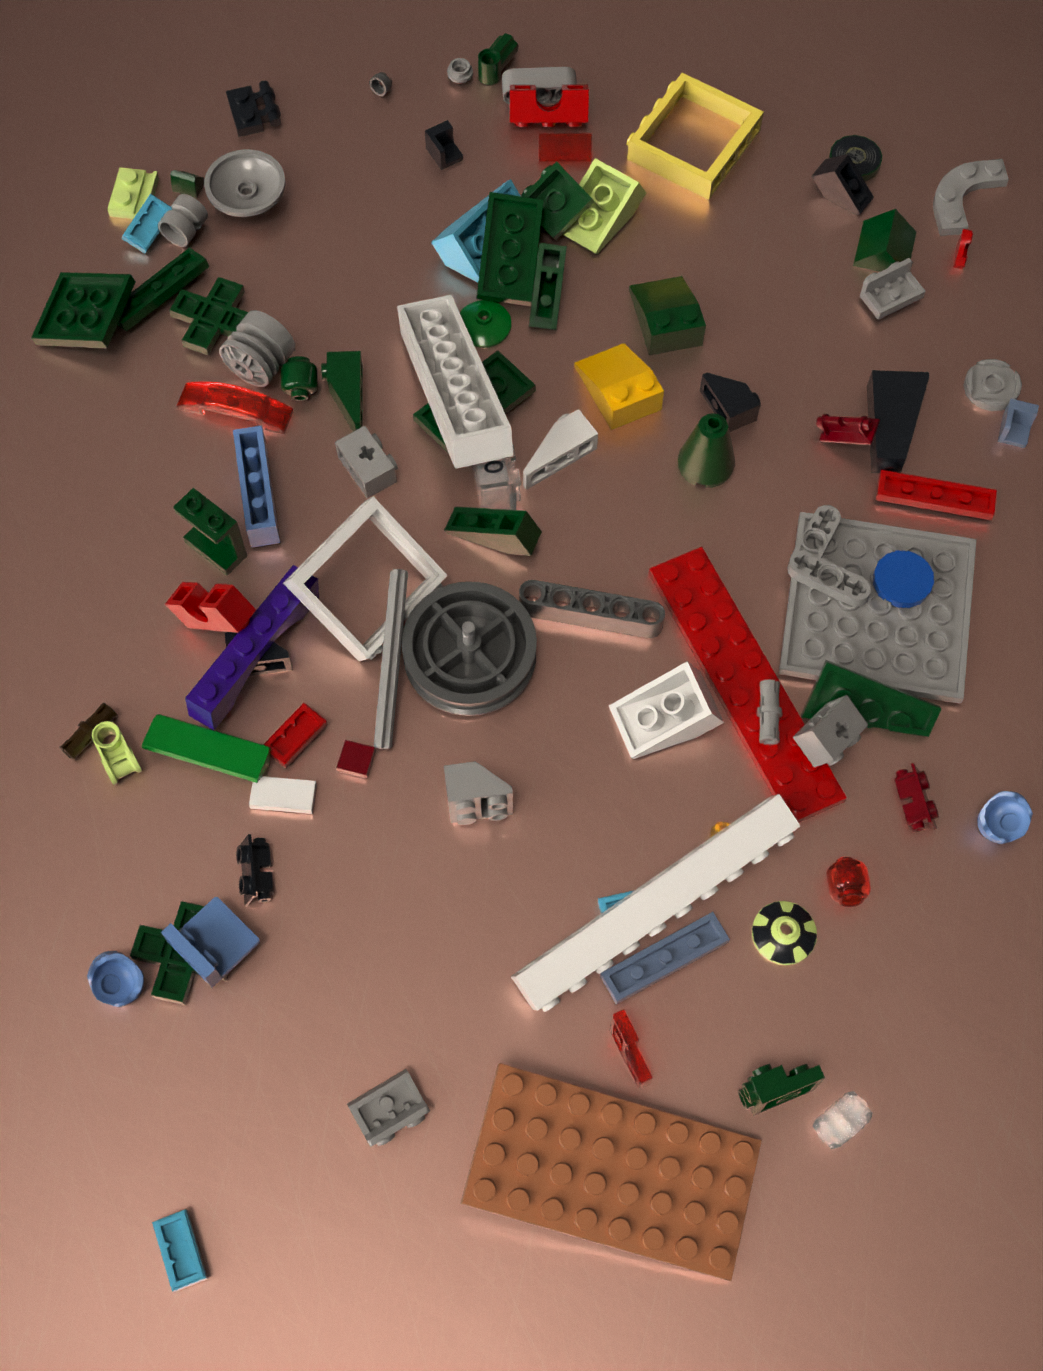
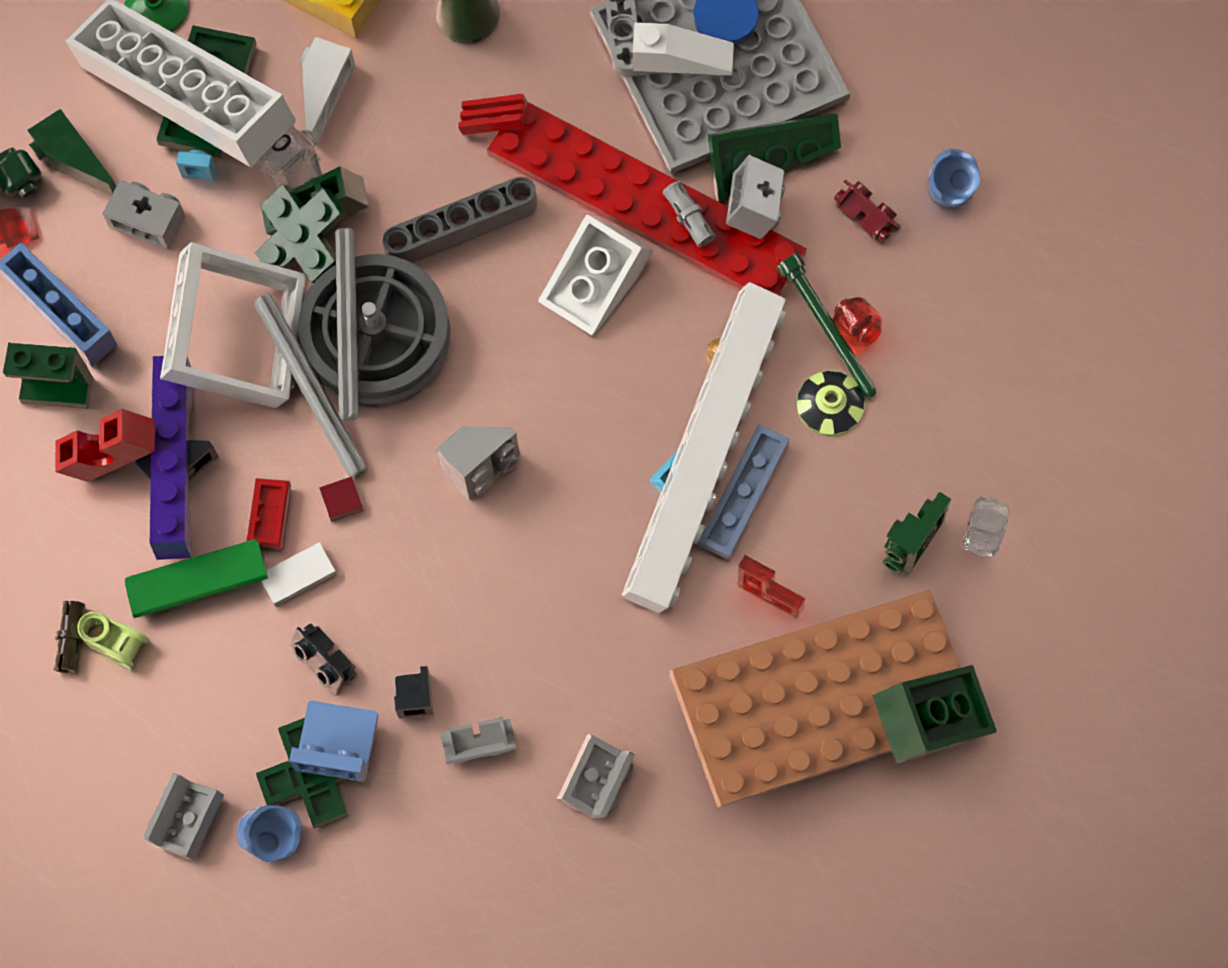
camera: 30 degrees left, 5 degrees up
none -> light grey bracket [144,773,224,860]
none -> medium azure plate [176,150,217,181]
none -> plate [254,184,347,283]
none -> light grey axle [335,228,359,421]
none -> black panel [394,666,434,719]
none -> light grey hinge [440,717,516,764]
none -> red tile [458,93,528,135]
none -> white slope [633,22,734,75]
none -> dark green piece [776,253,877,398]
none -> dark green slope [872,665,997,764]

